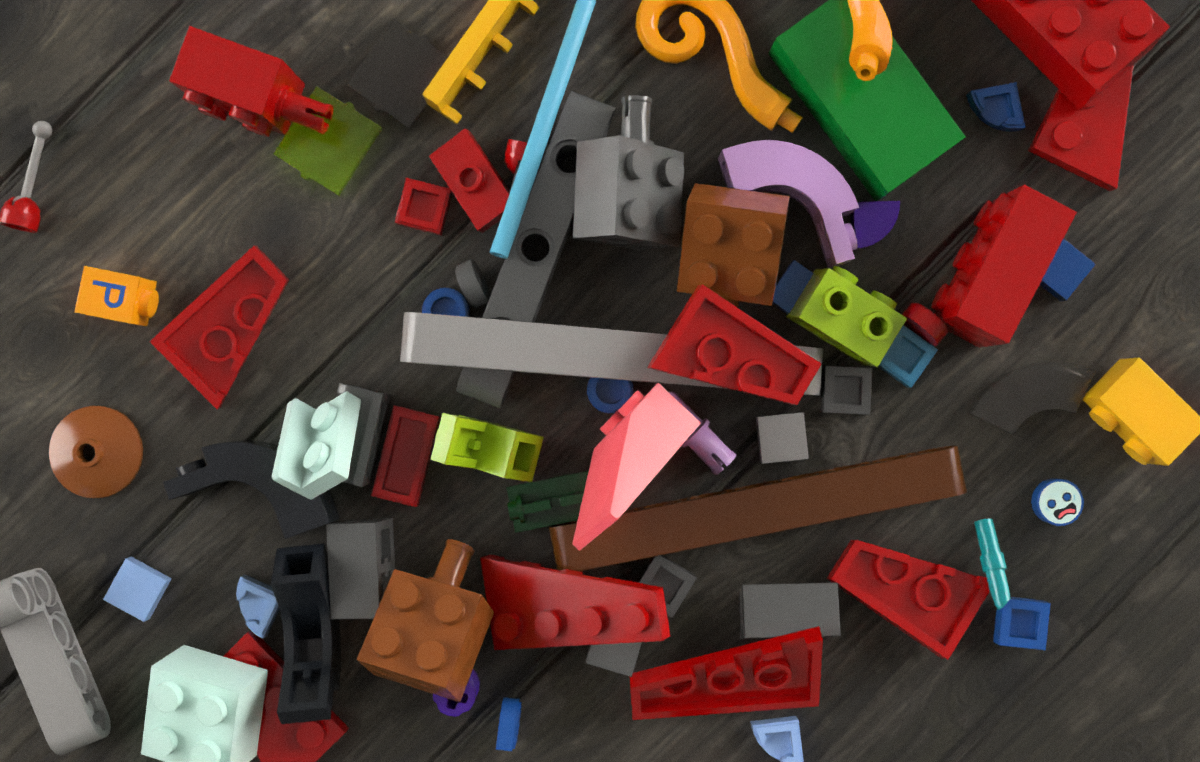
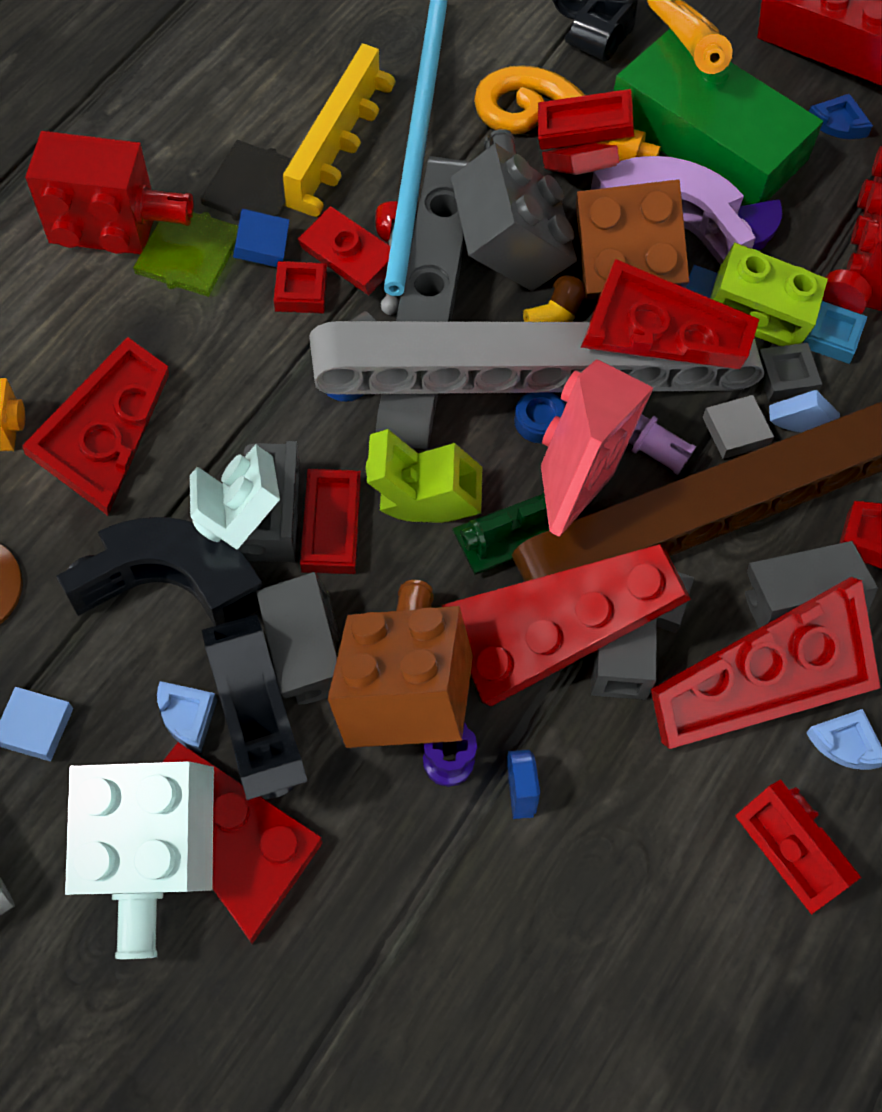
camera: 15 degrees left, 25 degrees down
none -> blue tile [233,208,289,267]
none -> arm [523,275,585,322]
none -> red tile [538,89,635,150]
none -> red tile [542,143,620,175]
none -> light blue tile [769,390,840,432]

